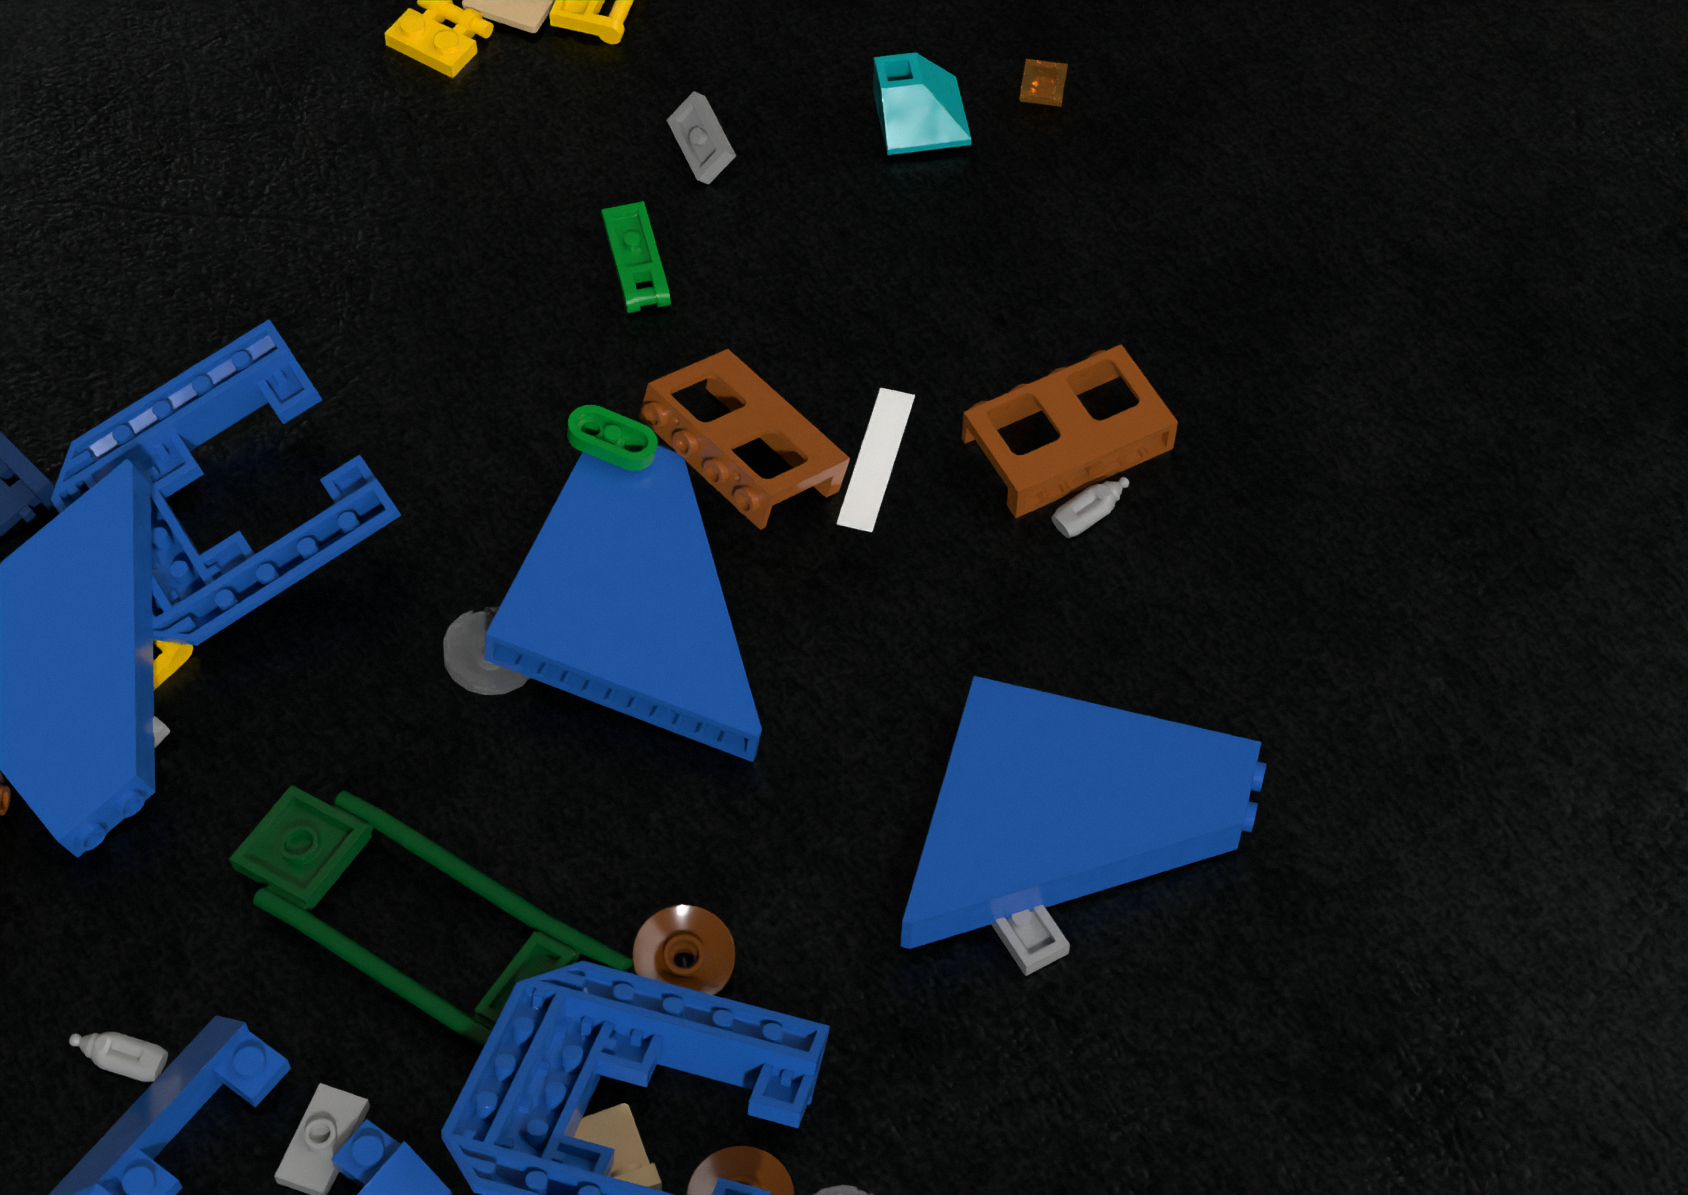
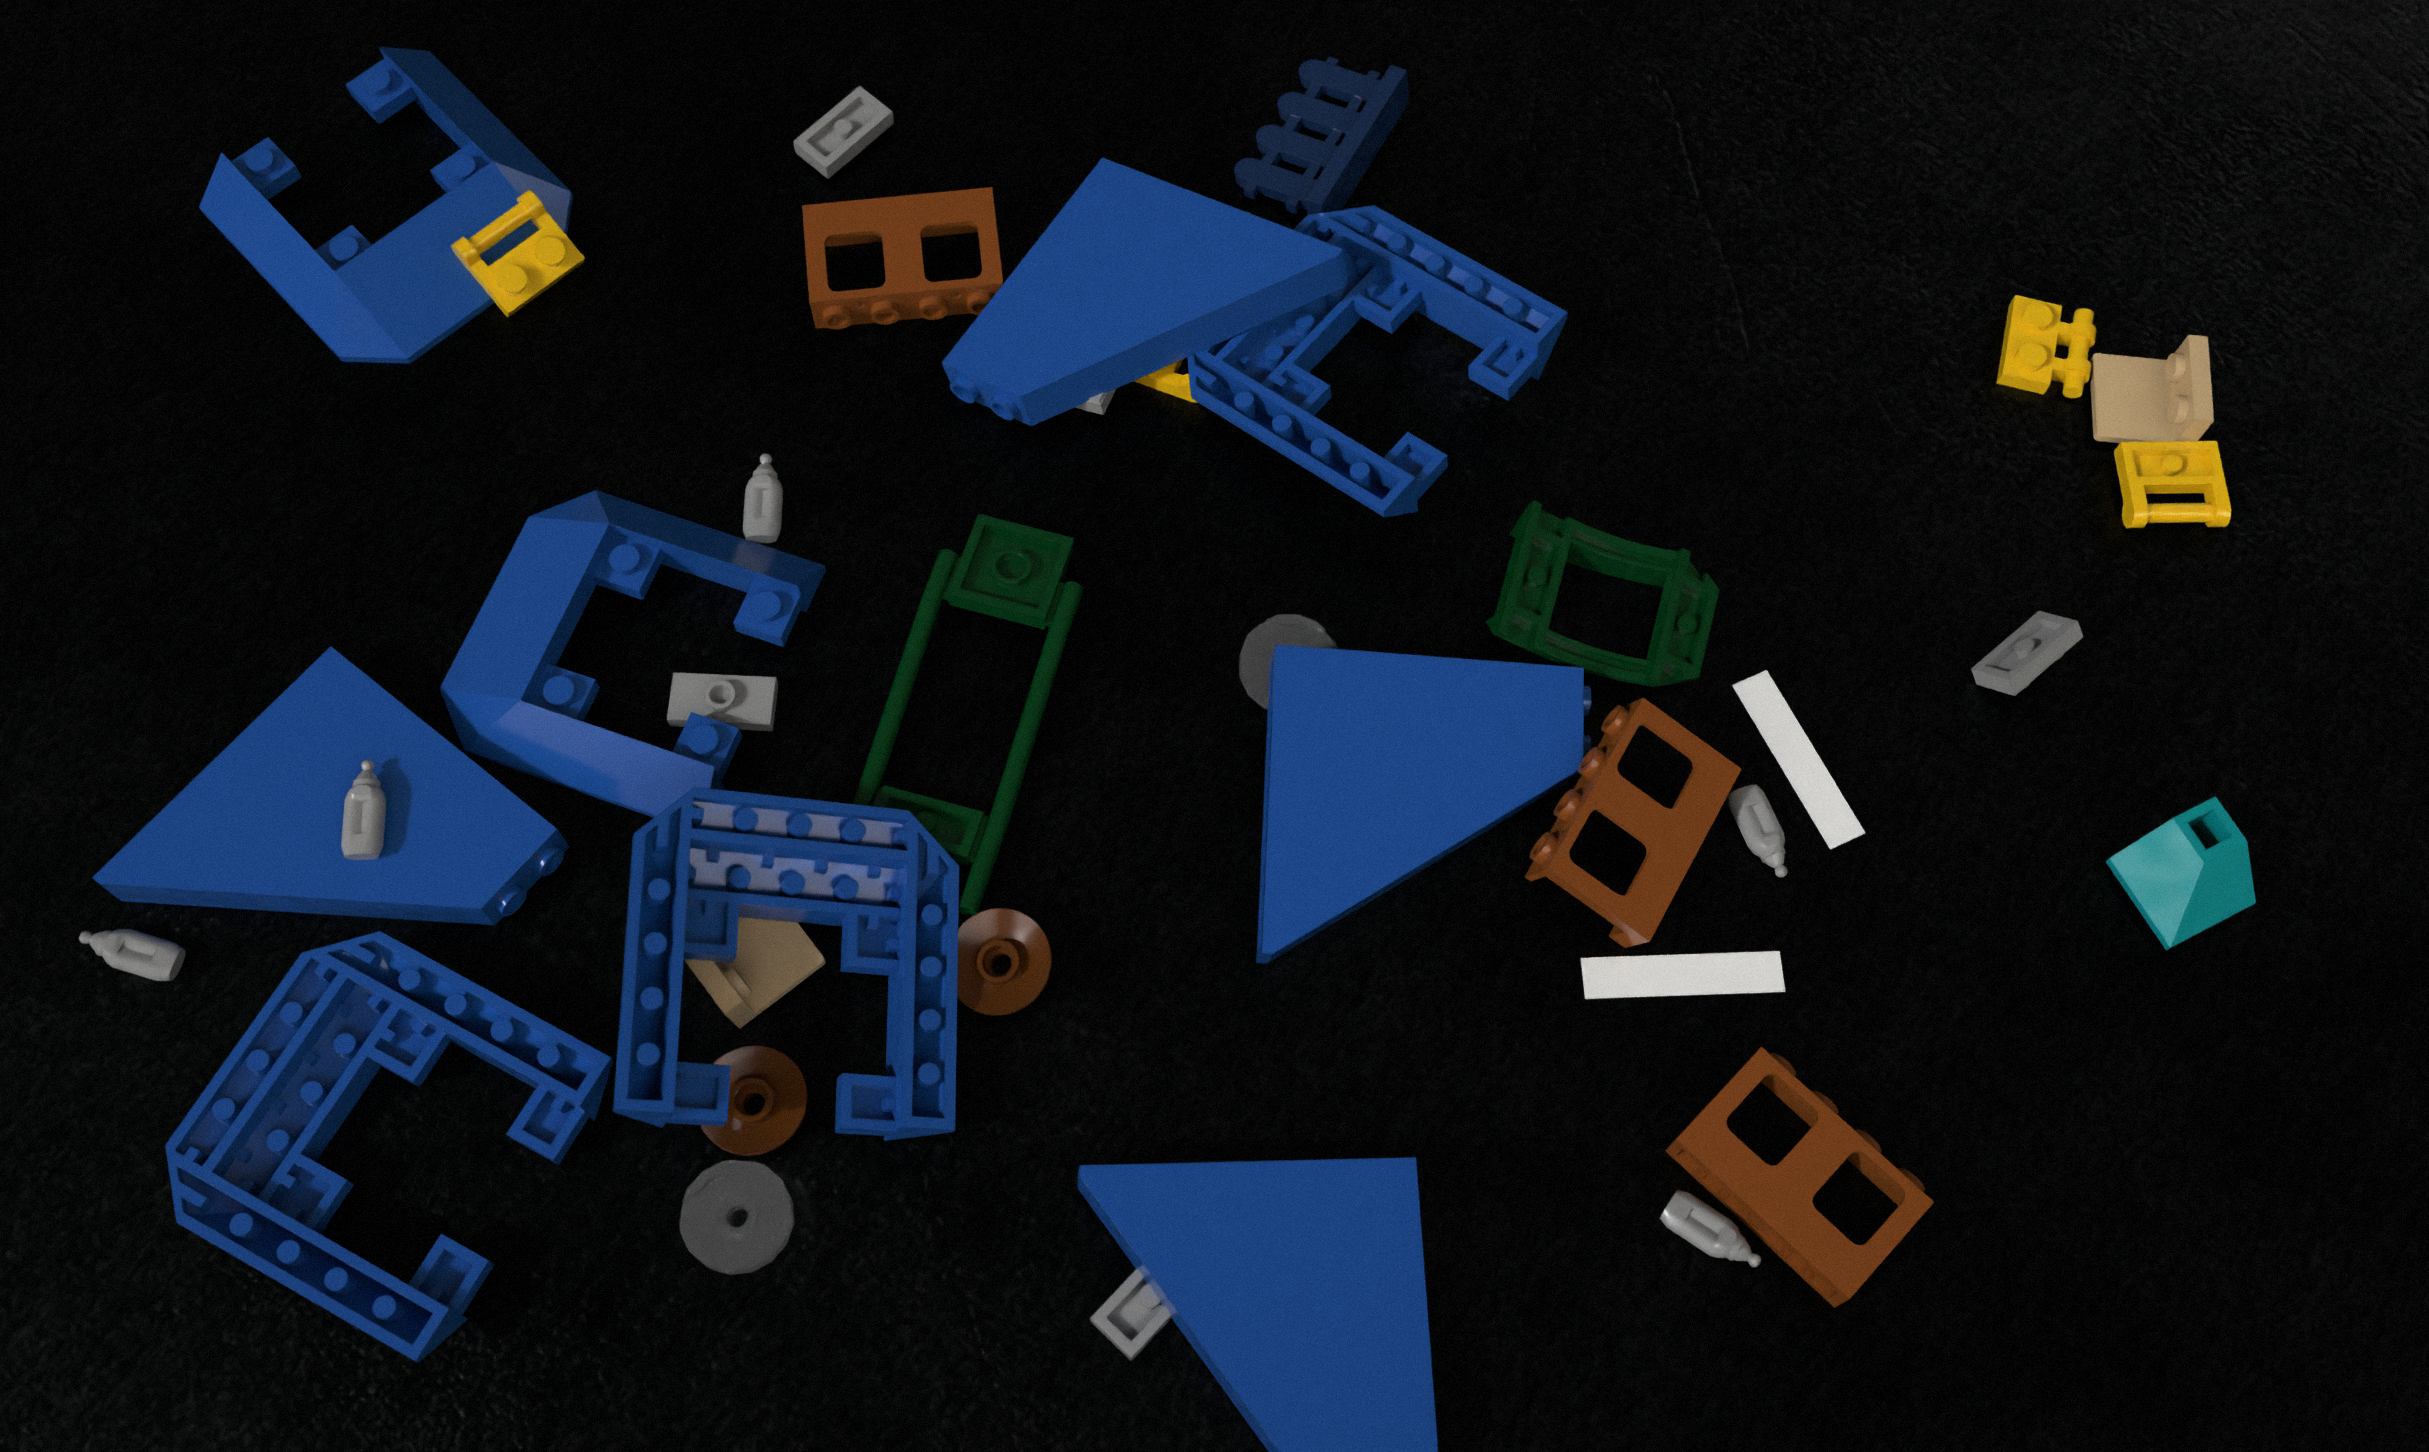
camera: 70 degrees right, 10 degrees up
green plate [567,405,658,471] -> none
green plate [602,201,671,314] -> none
clear orange plate [1020,59,1068,106] -> none
none -> dark green wedge [1485,500,1720,687]
none -> light grey piece [1728,784,1788,878]
none -> white sticker [1732,670,1865,849]

